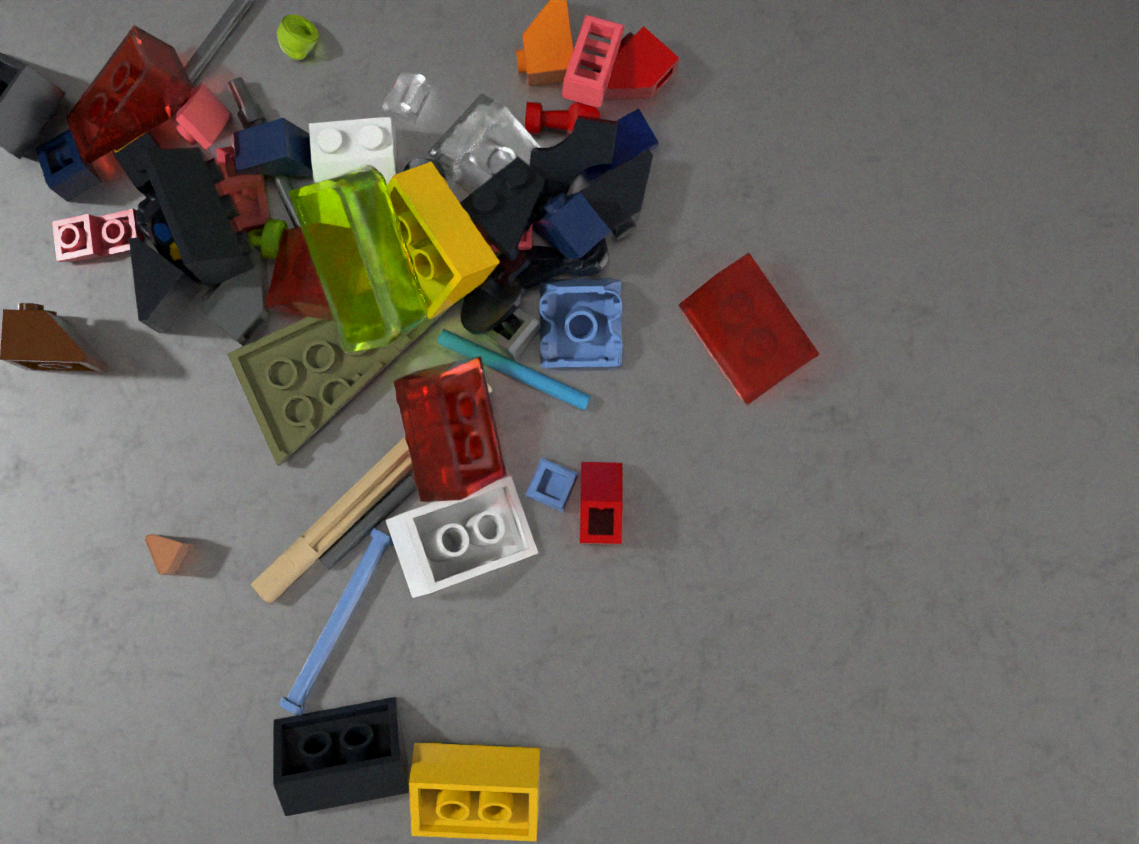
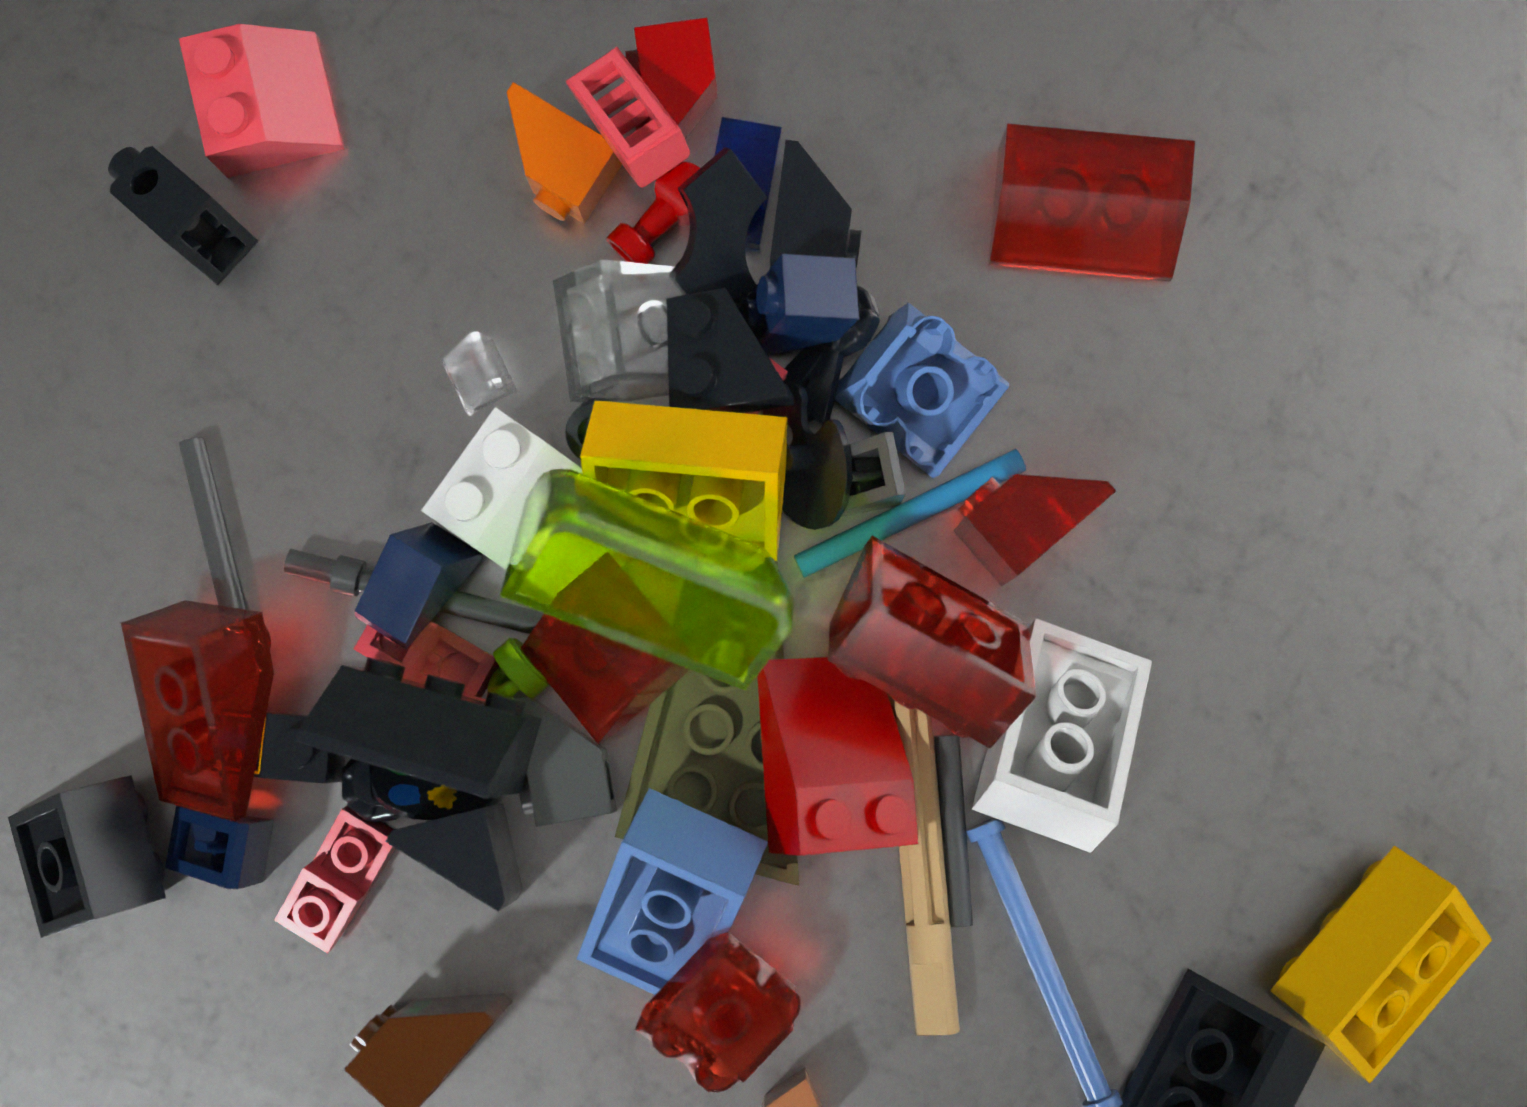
camera: 50 degrees left, 0 degrees up
coral slope [176,82,230,150] -> none
lime tile [276,14,319,60] -> none
medium blue tile [525,458,579,512] -> none
red slope [580,462,623,545] -> none
none -> medium blue slope [577,788,768,1011]
none -> clear red slope [635,932,801,1093]
none -> red slope [756,655,918,856]
none -> clear red slope [953,474,1116,586]

